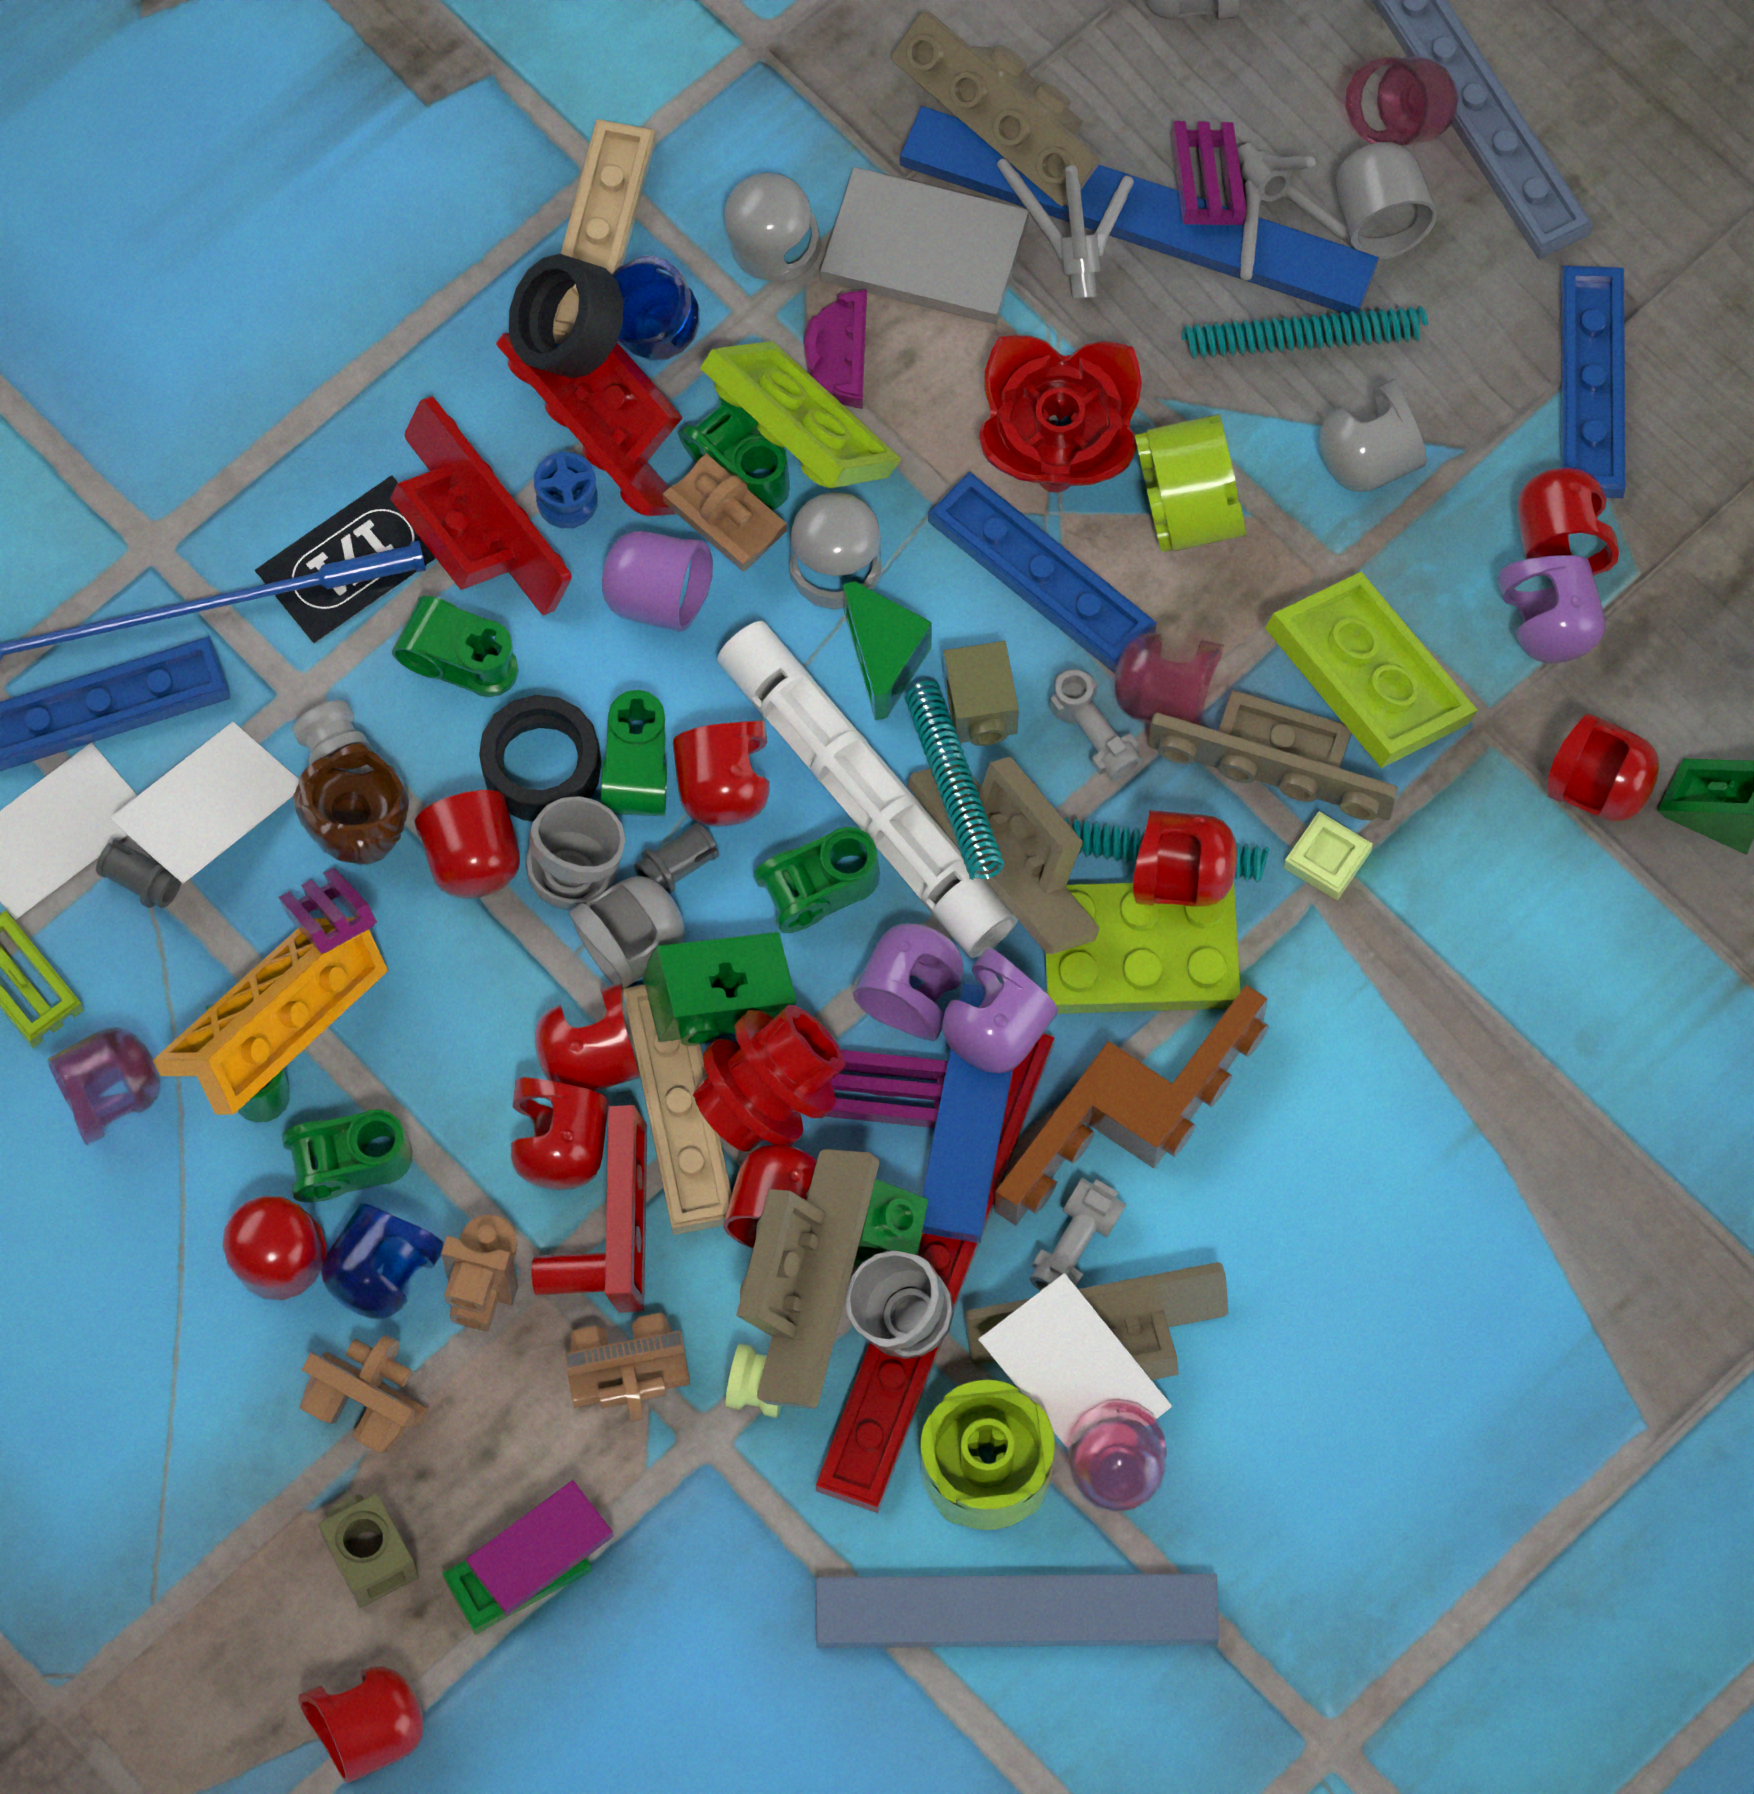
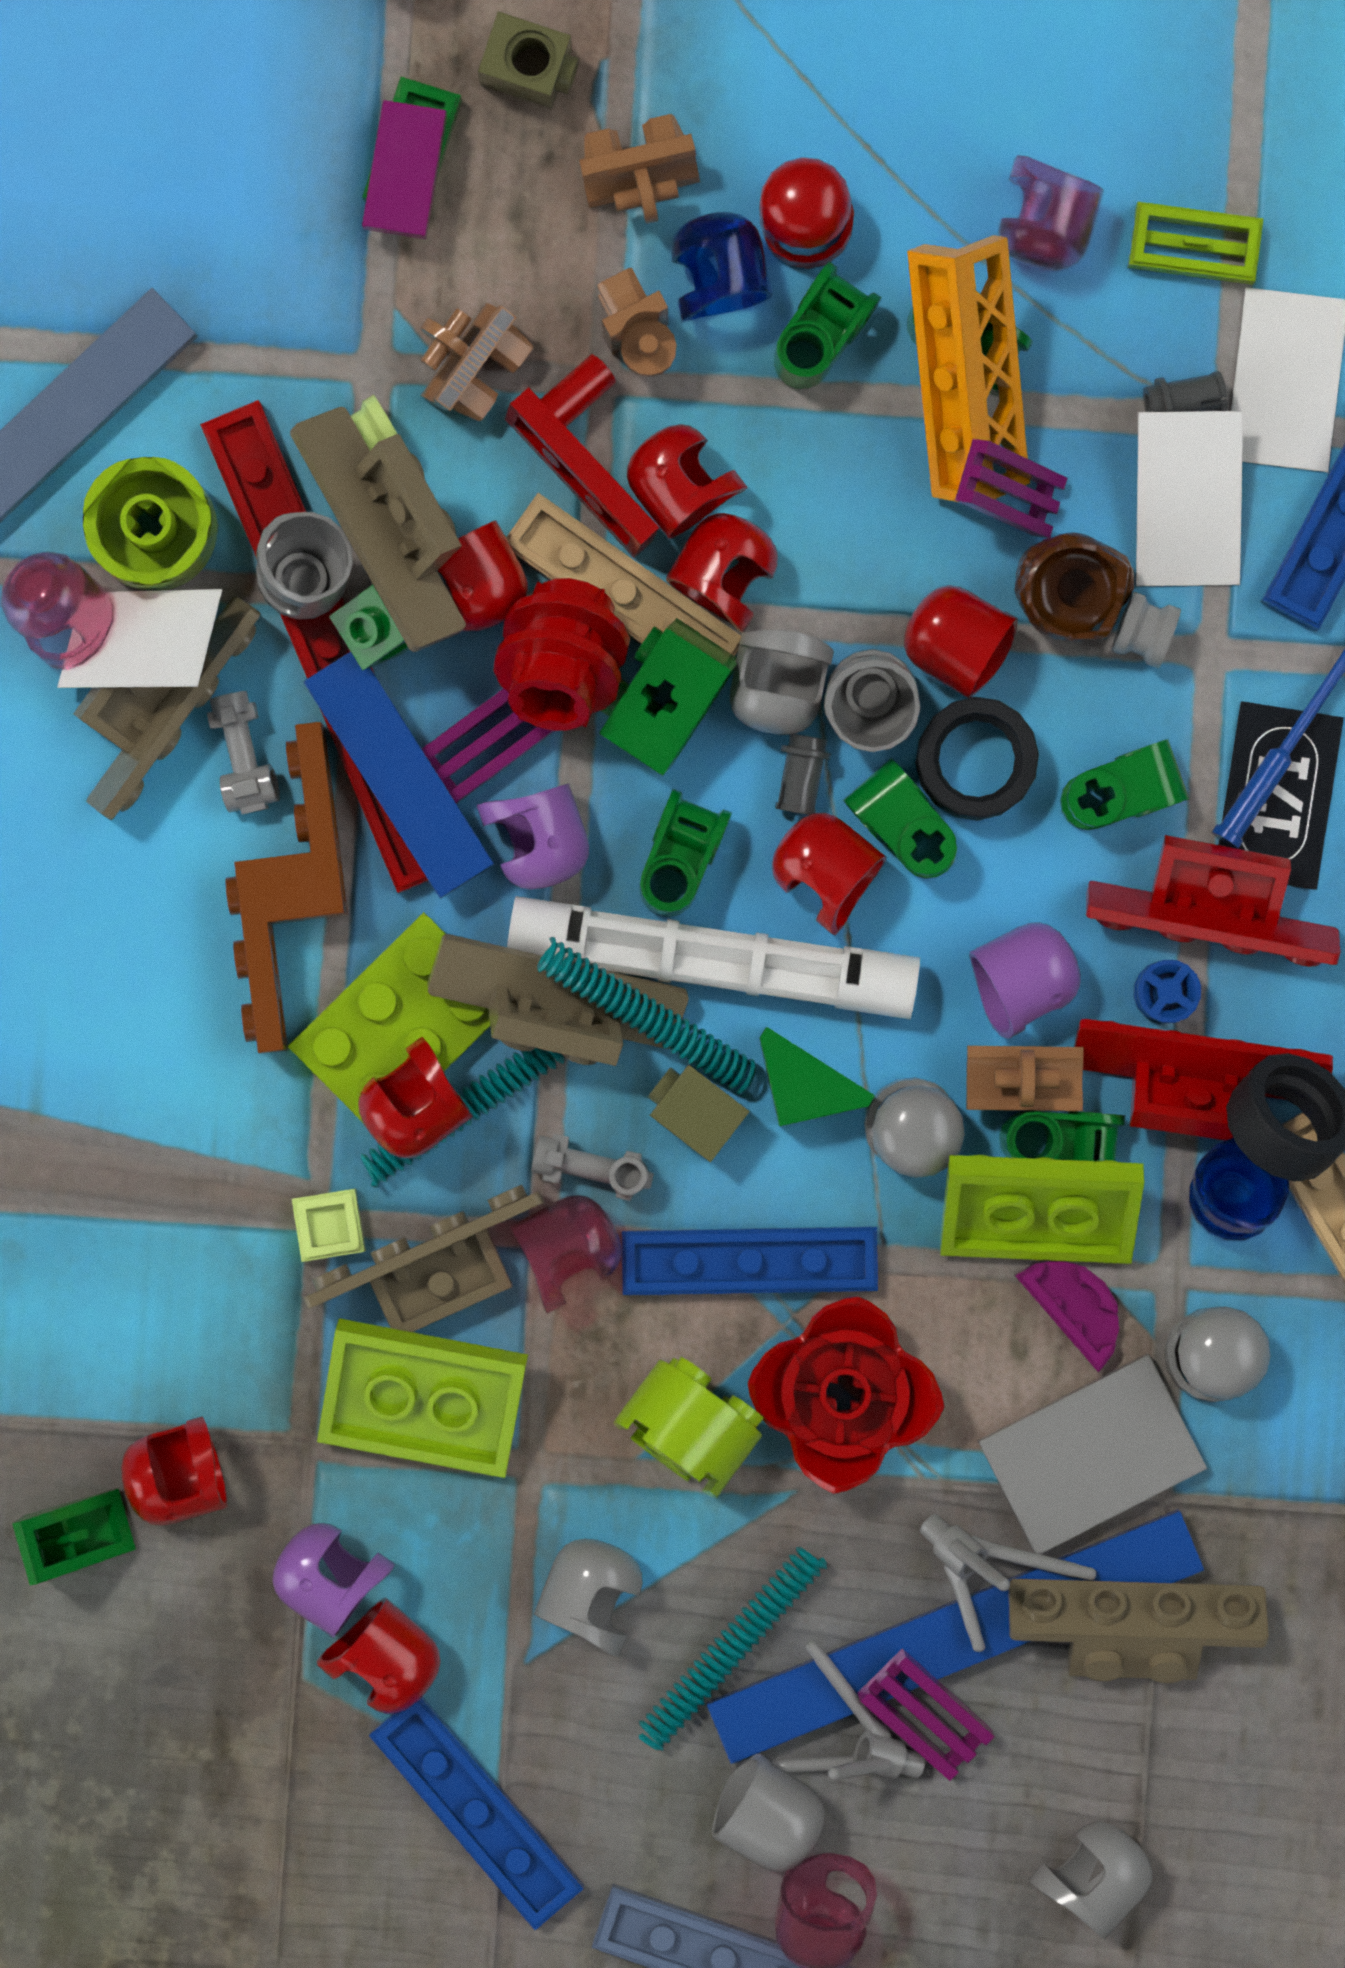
camera: 140 degrees right, 20 degrees up
medium lavender helmet [942,948,1058,1073] -> none

